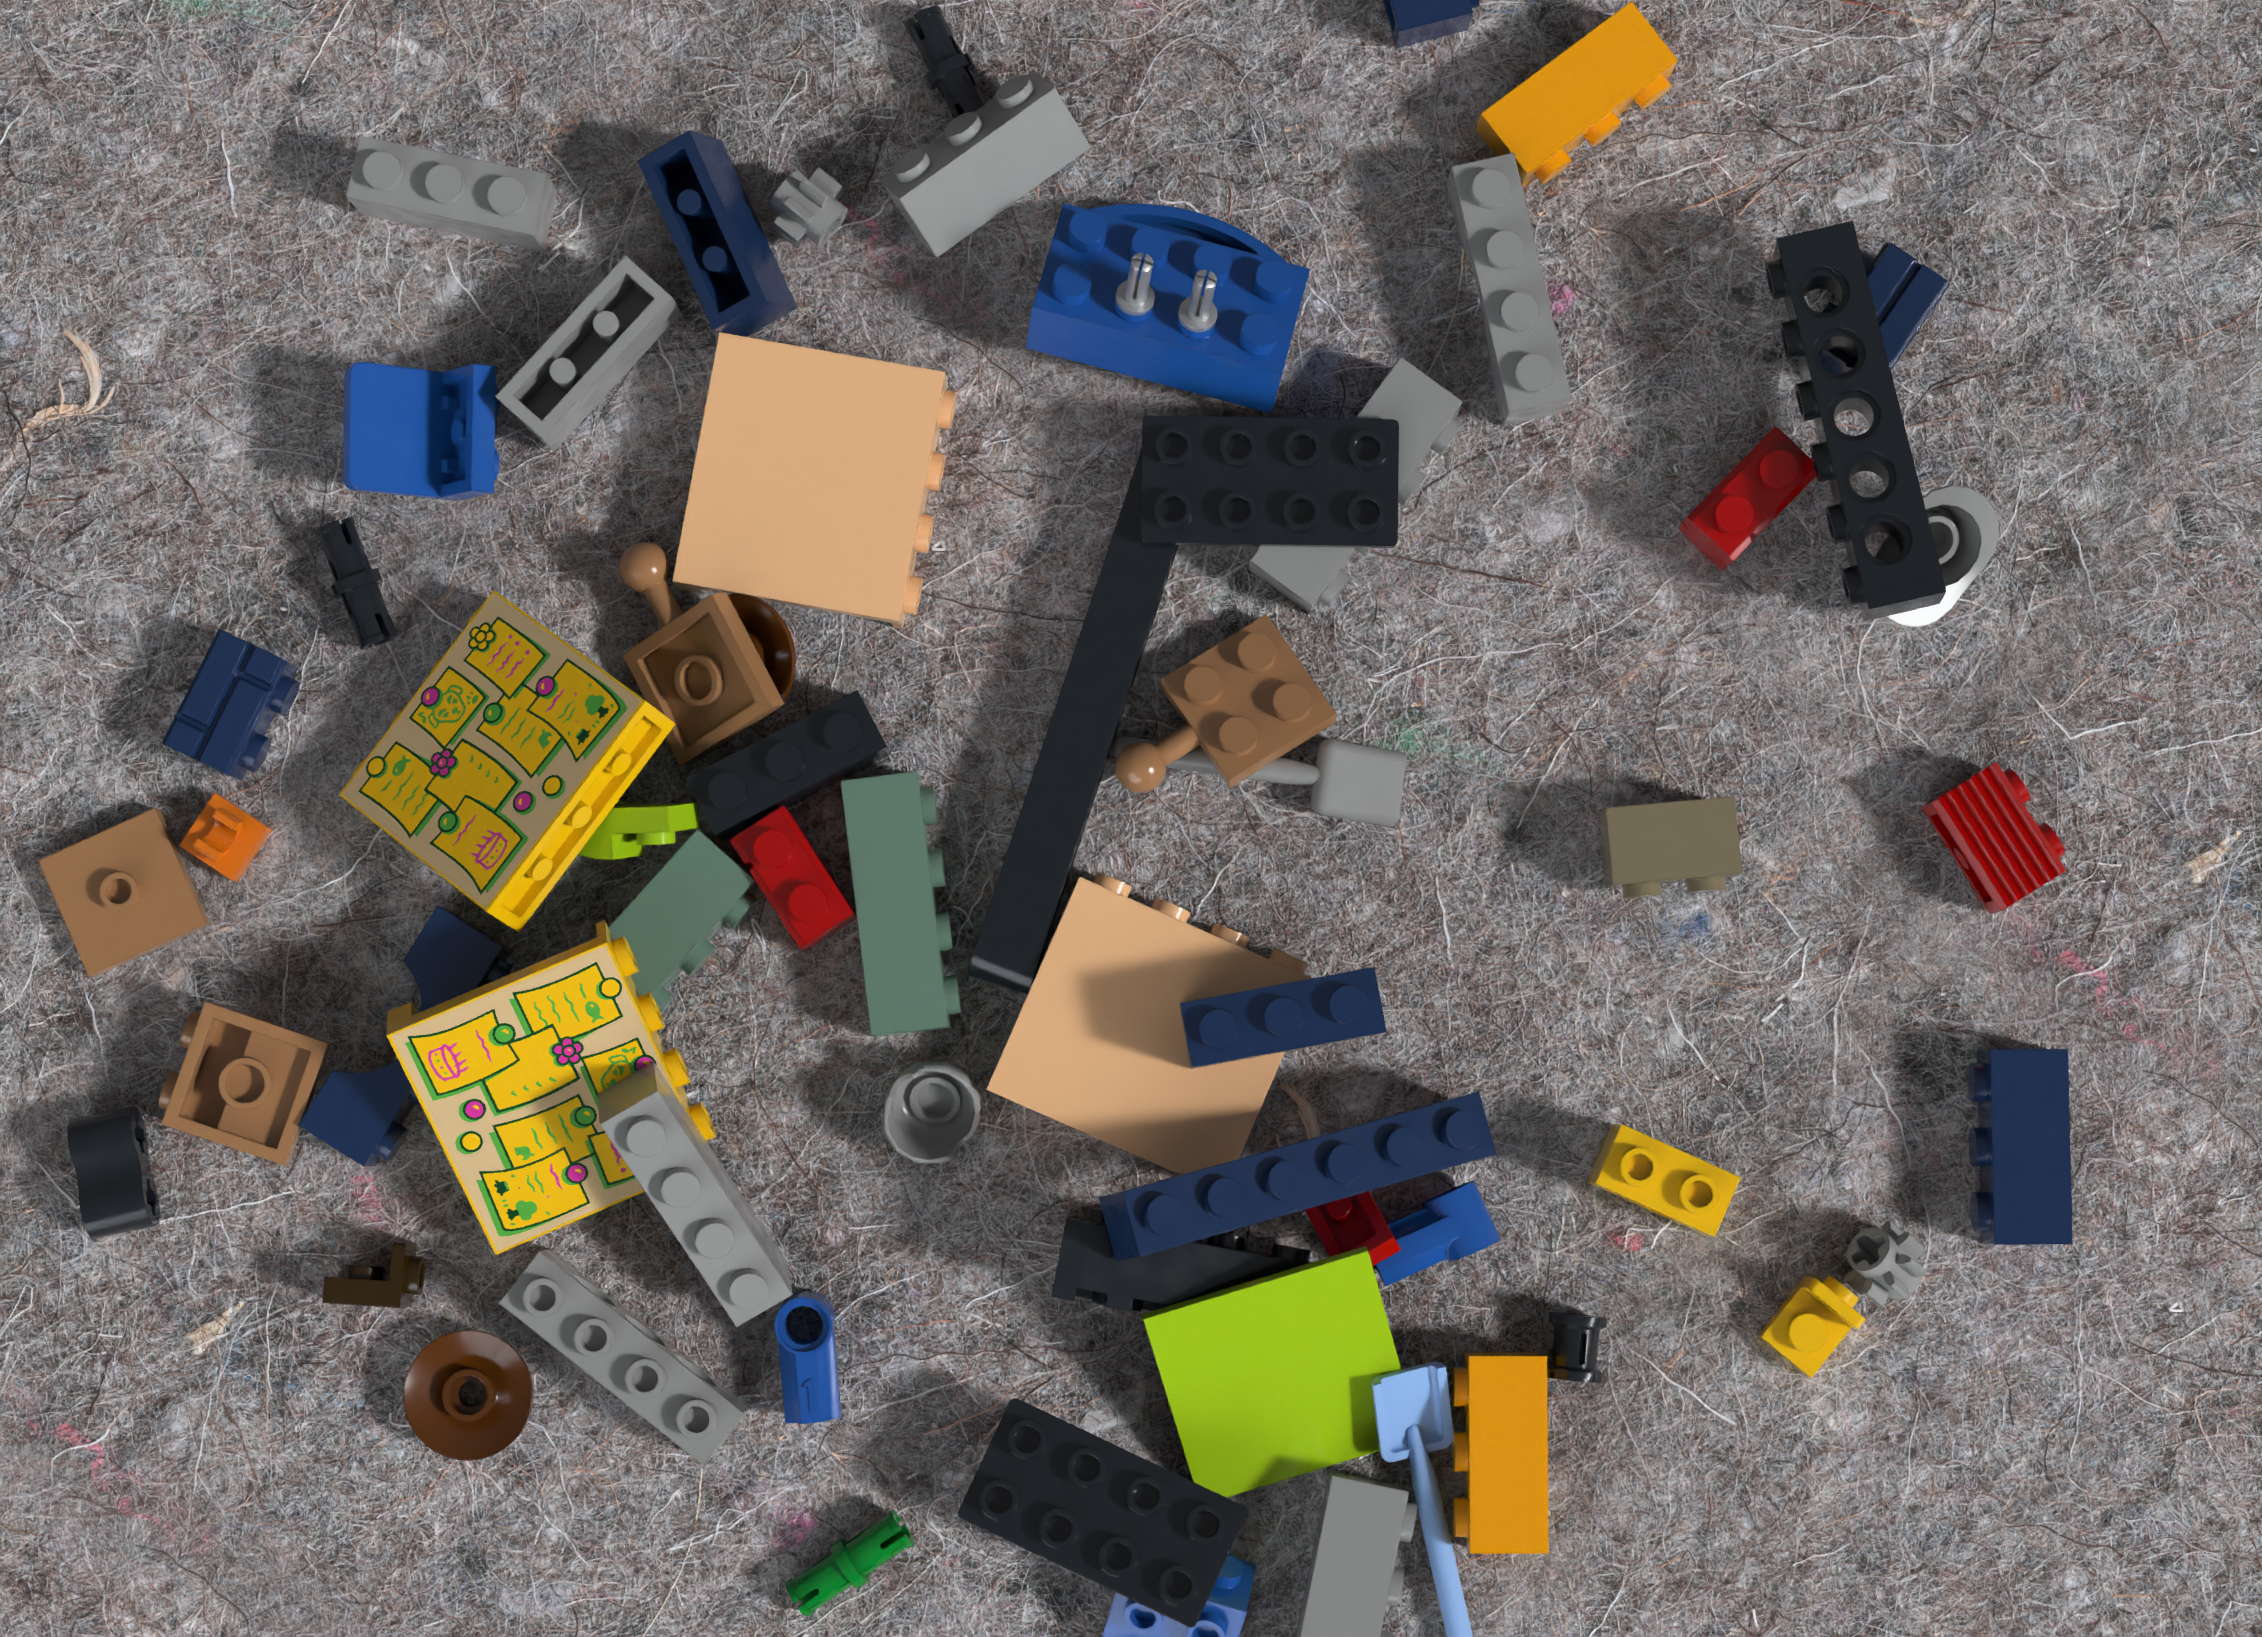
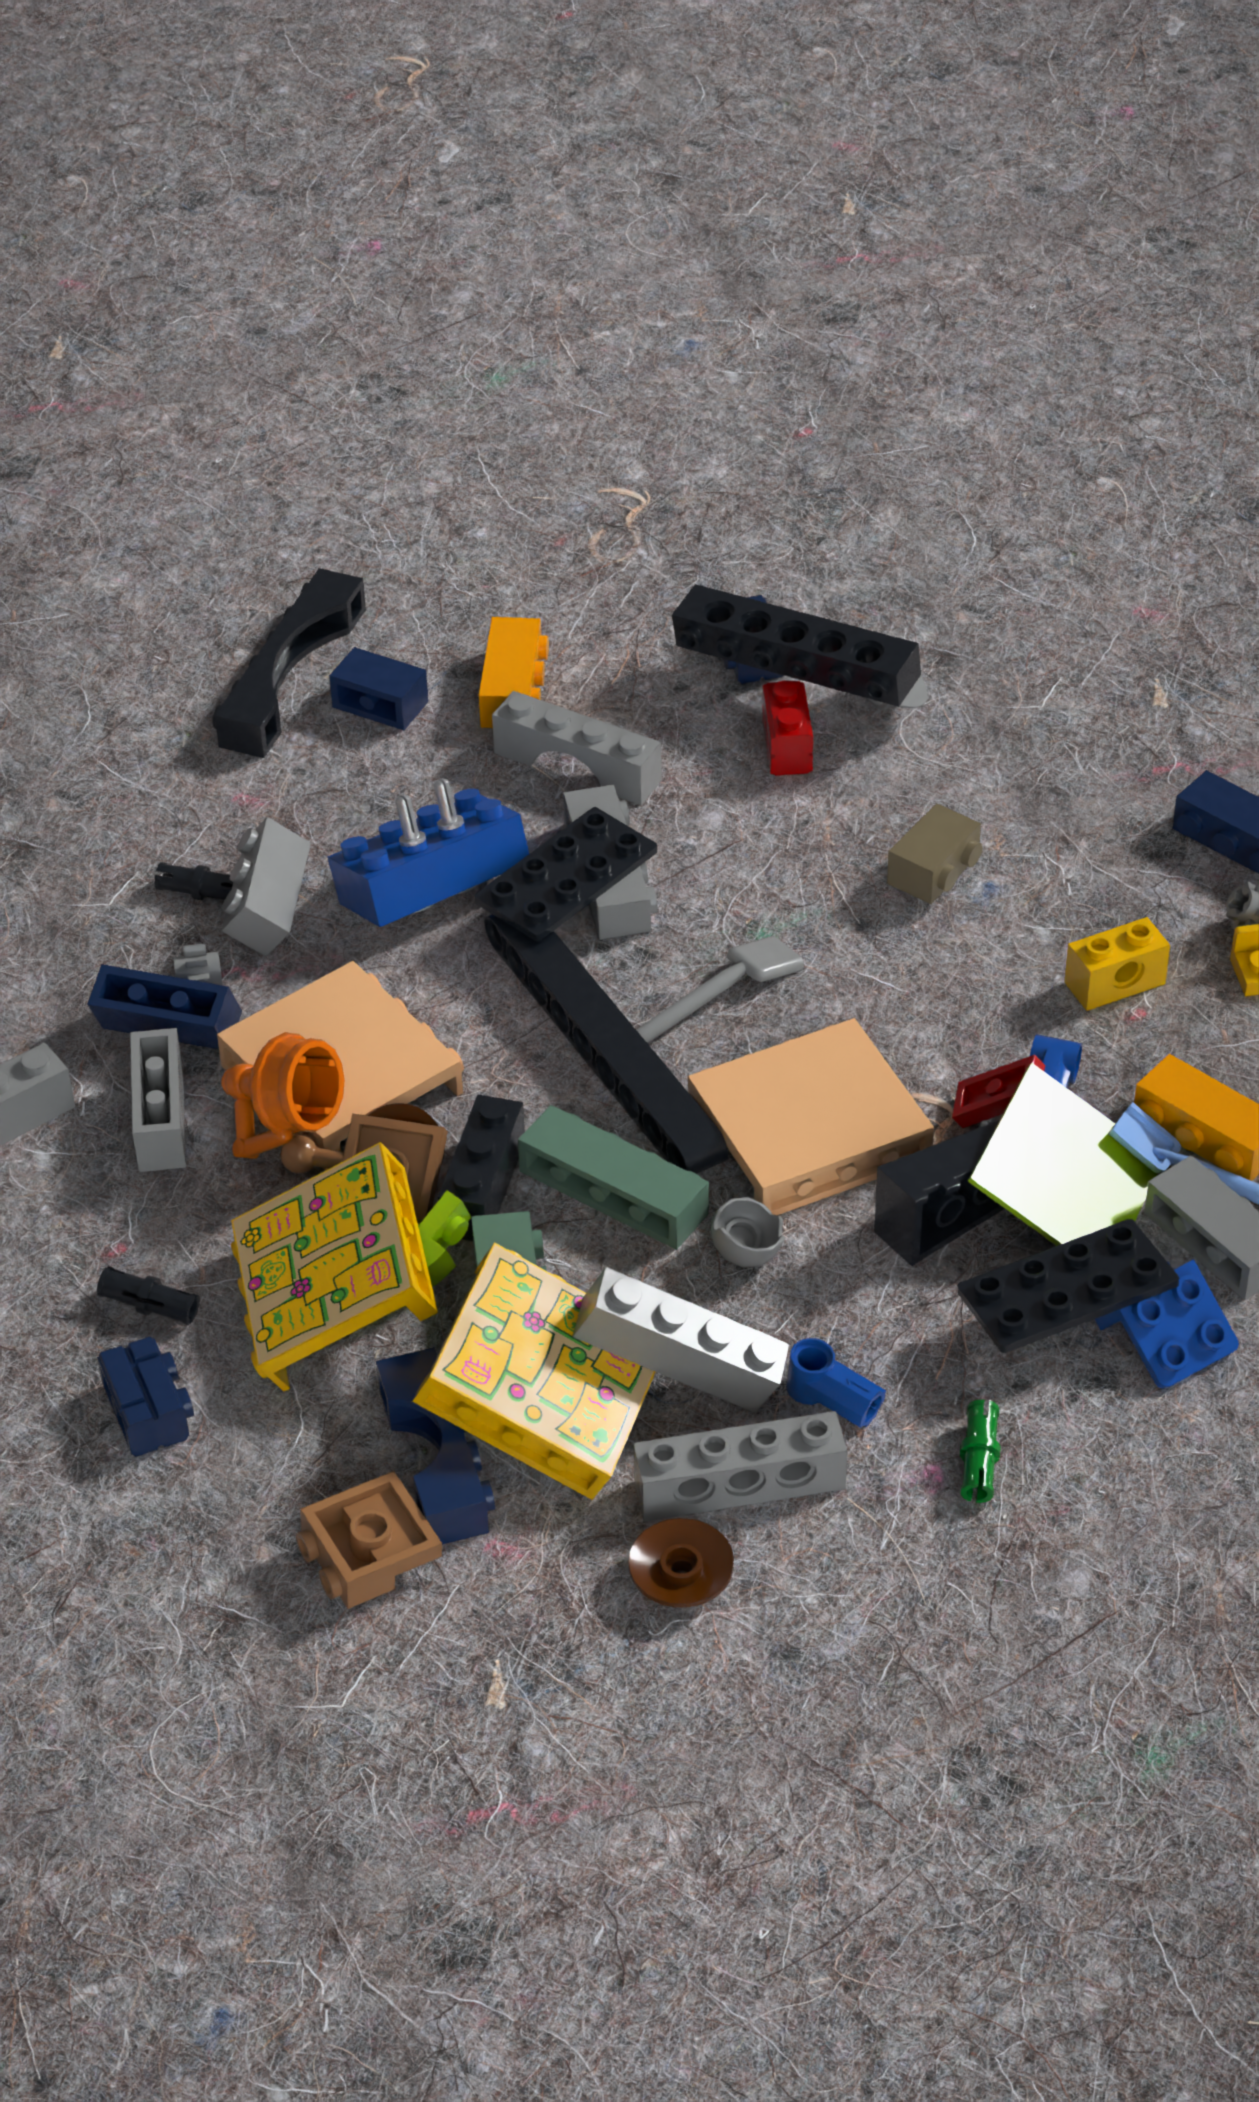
camera: 50 degrees left, 40 degrees down
medium nougat plate [38,808,211,977] -> none
black axle [67,1106,160,1239] -> none
orange tile [179,792,273,882] -> none
dark brown bracket [322,1242,425,1308] -> none
blue bracket [343,362,500,501] -> none
red brick [730,806,857,951] -> none
dark blue arch [1098,1092,1496,1261] -> none
medium nougat plate [1115,614,1336,793] -> none
dark blue brick [1179,967,1387,1069] -> none
black bush [1547,1312,1607,1383] -> none
red brick [1921,762,2066,914] -> none
none -> orange piece [221,1032,345,1159]

